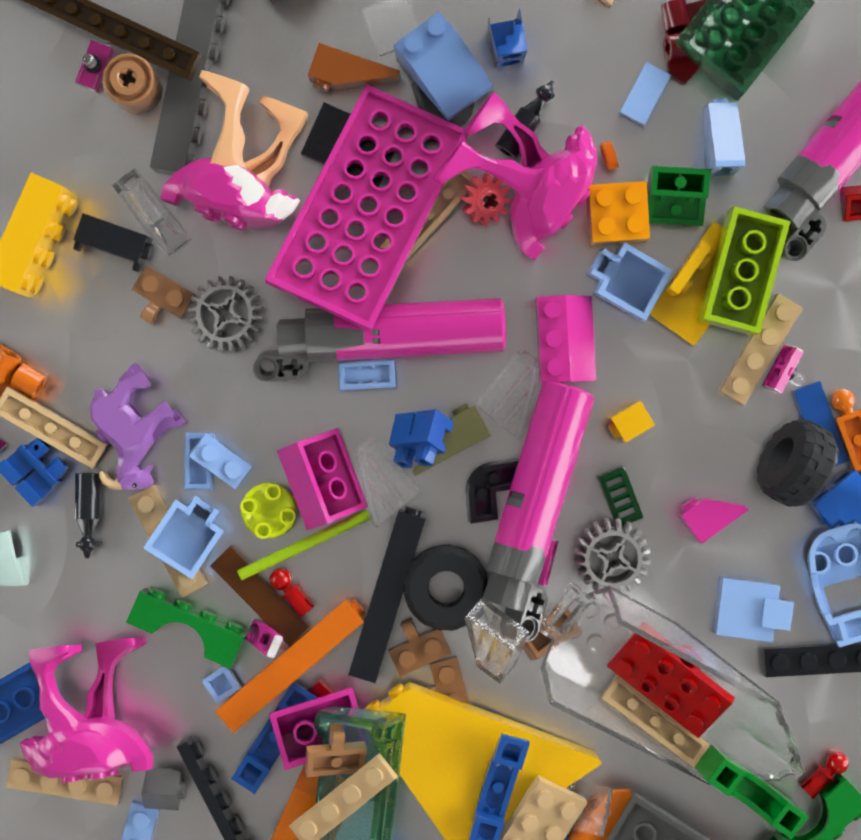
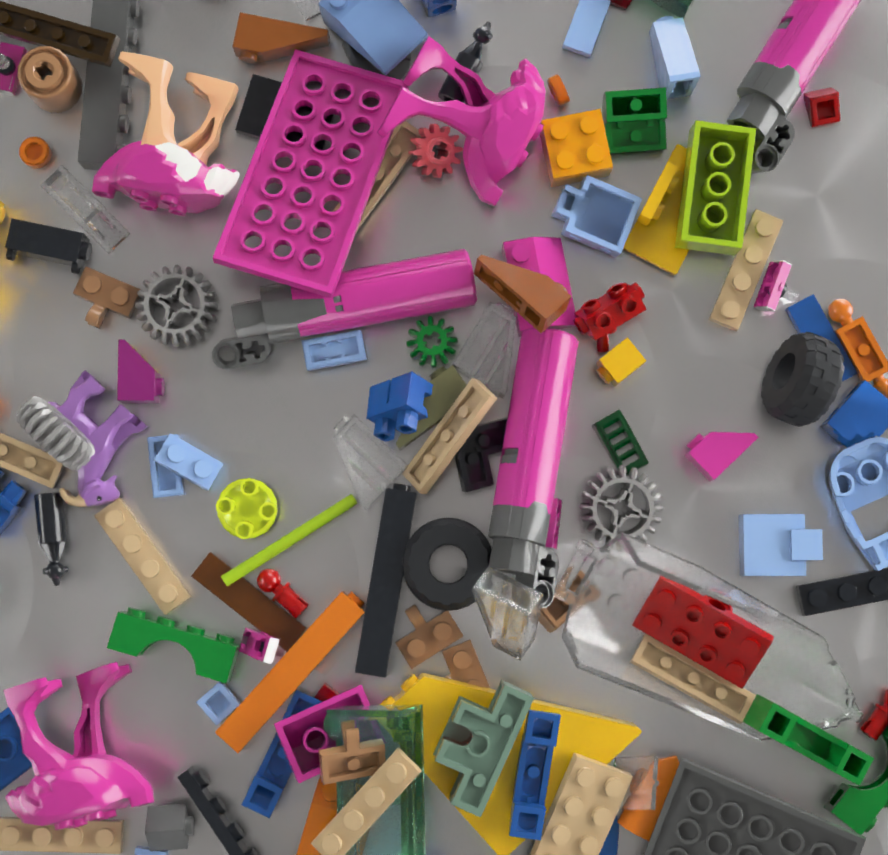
camera: 10 degrees left, 5 degrees down
light blue piece [143,496,224,579] -> none
dark pink slope [277,428,368,530] -> none
none -> light grey gear [16,396,95,471]
none -> orange tile [19,137,52,169]
none -> magenta slope [117,339,165,404]
none -> tan plate [402,378,497,494]
none -> green gear [406,316,458,369]
none -> sand green piece [433,680,534,817]
none -> slope [474,255,571,334]
none -> red brick [573,282,647,352]

